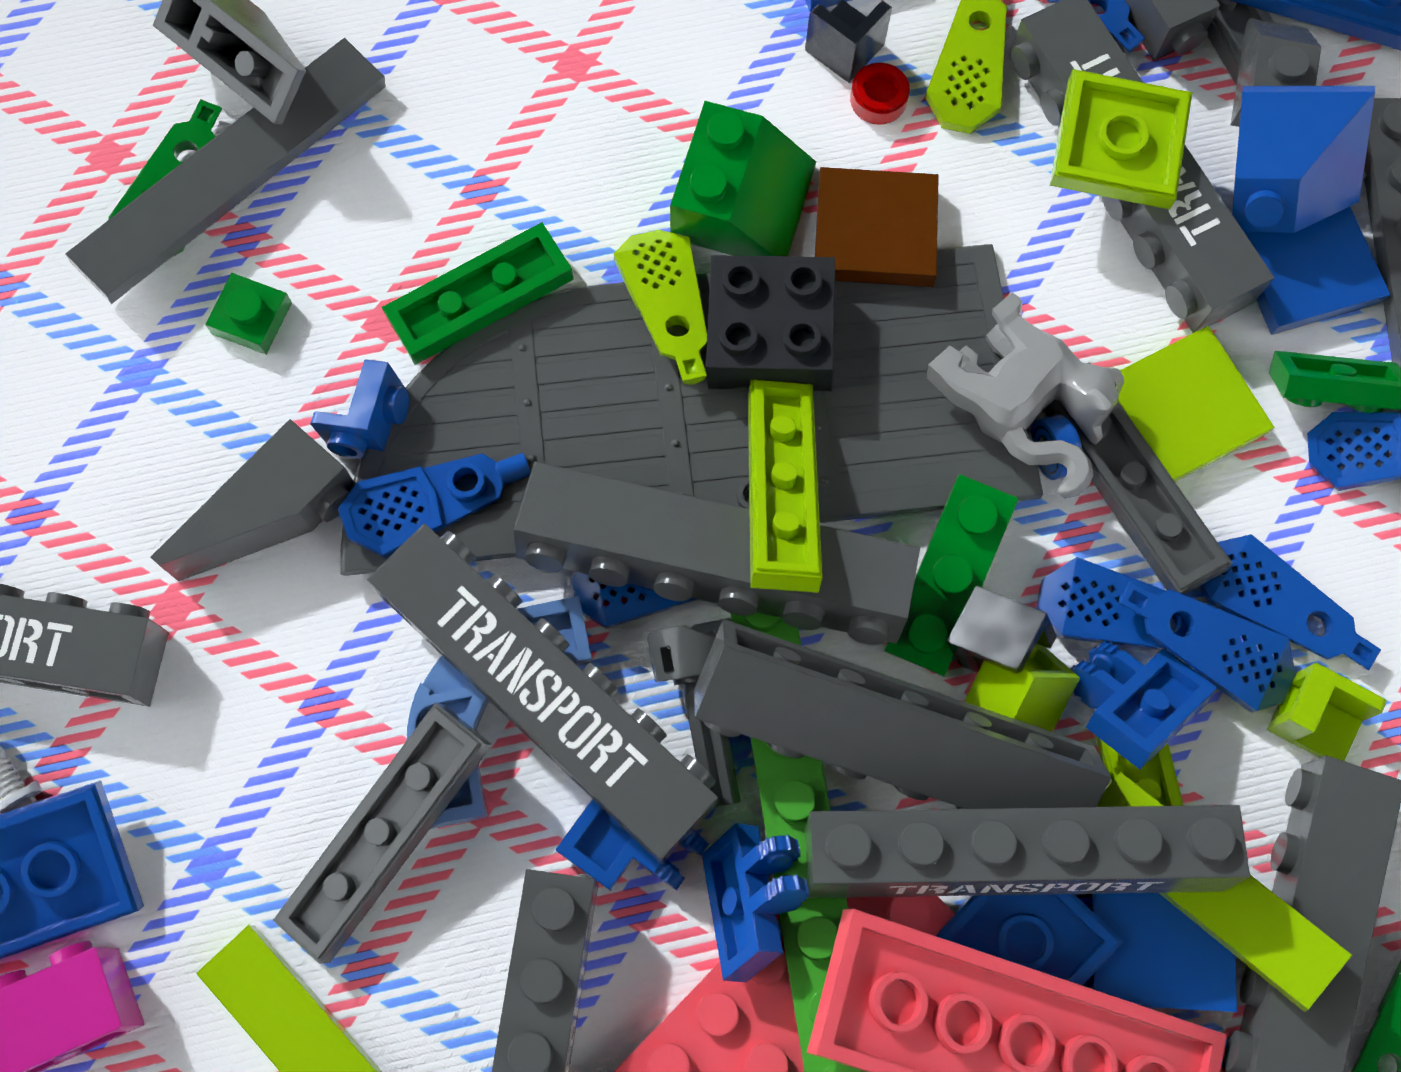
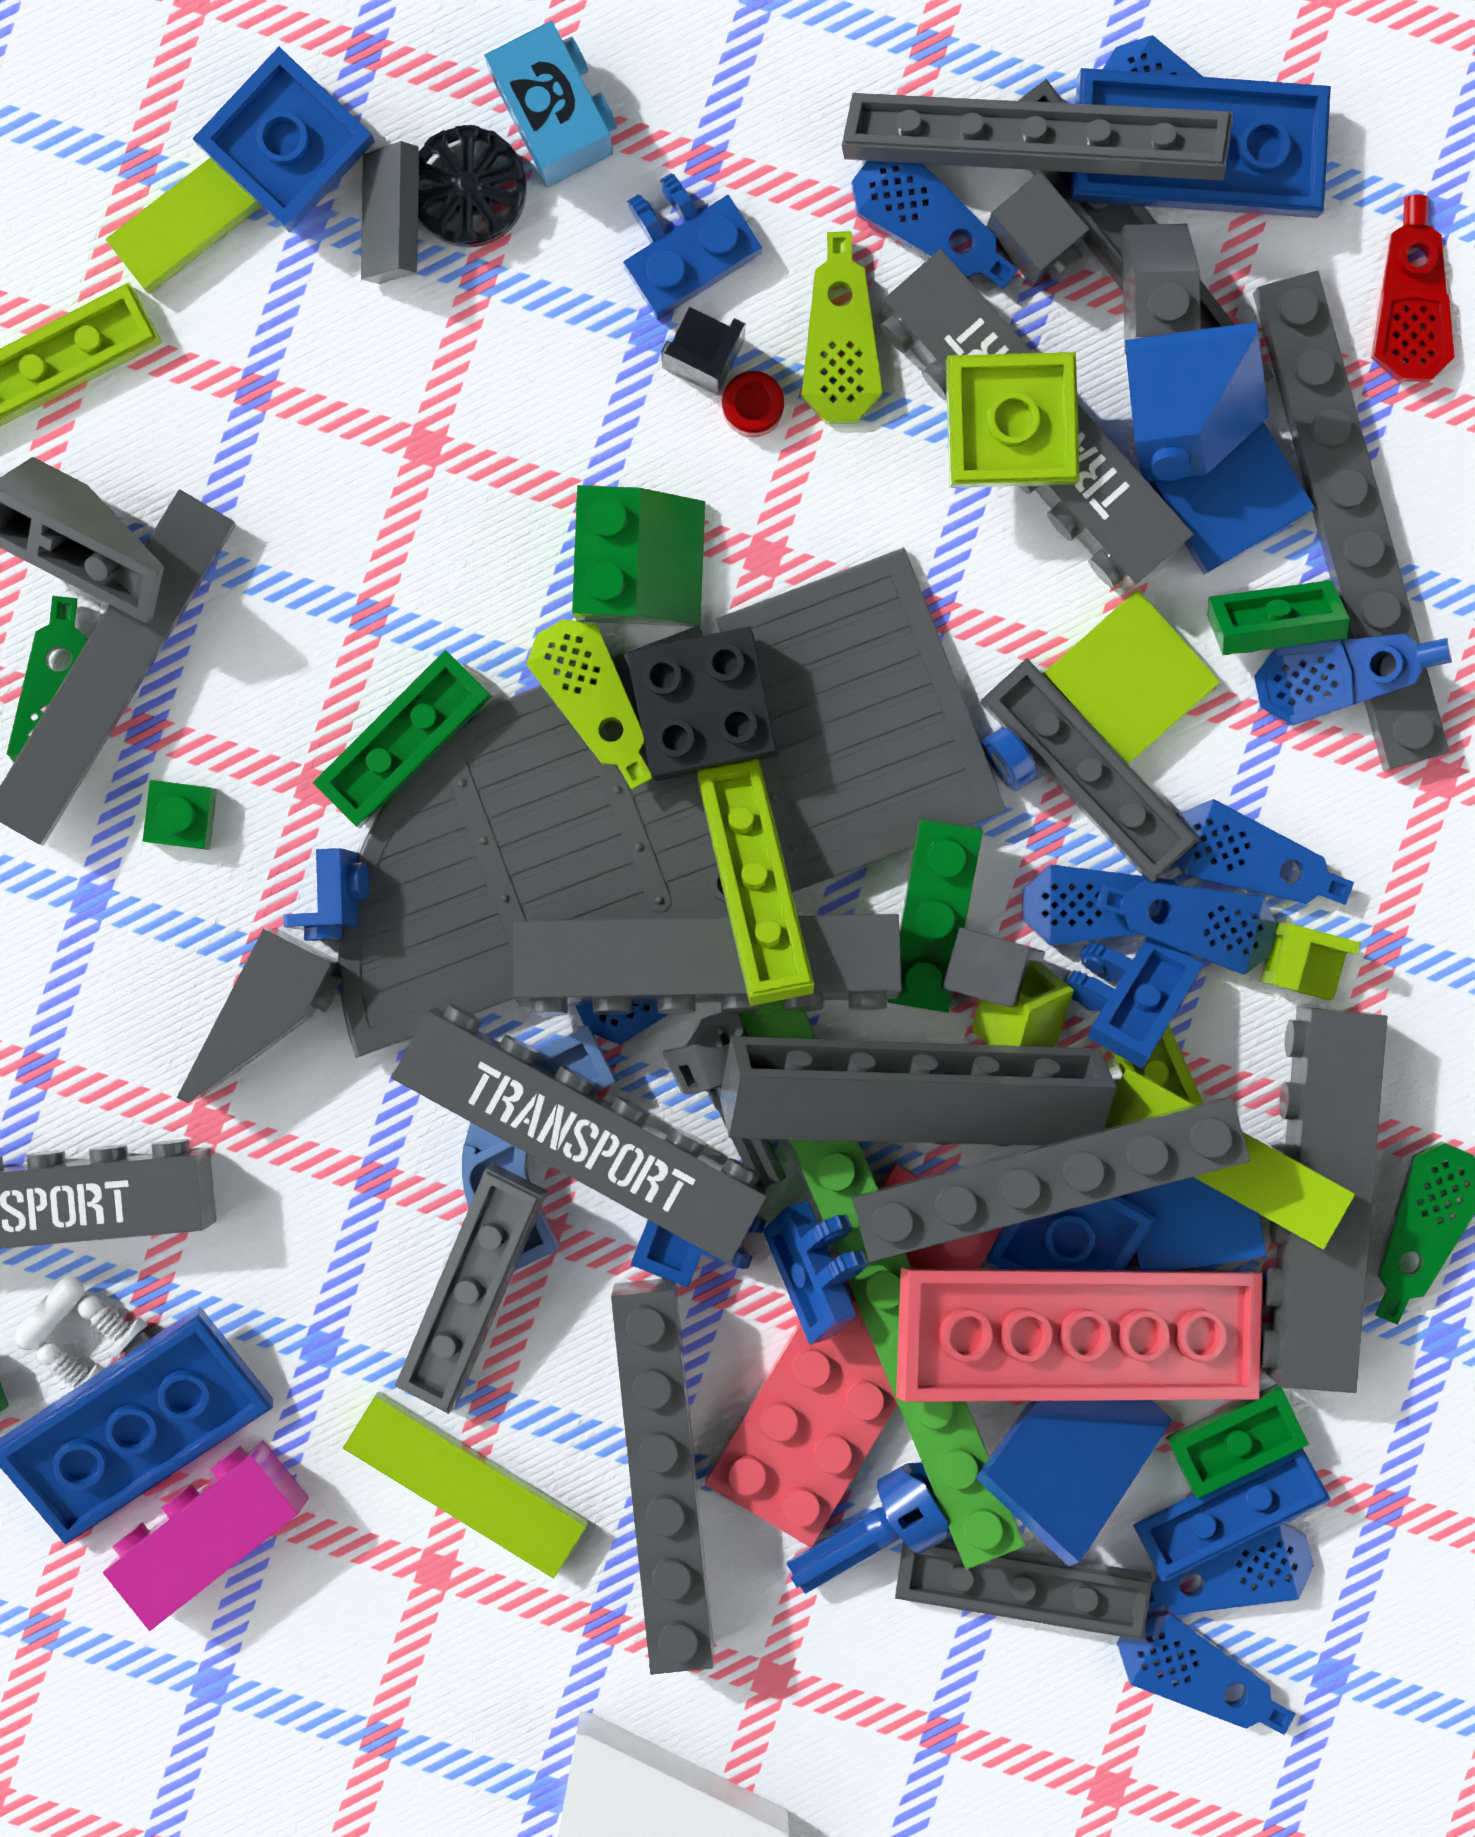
camera: 15 degrees left, 15 degrees up
blue piece [338,452,531,559] -> none
reddish brown tile [814,167,939,287] -> none
light grey animal [927,292,1124,499] -> none

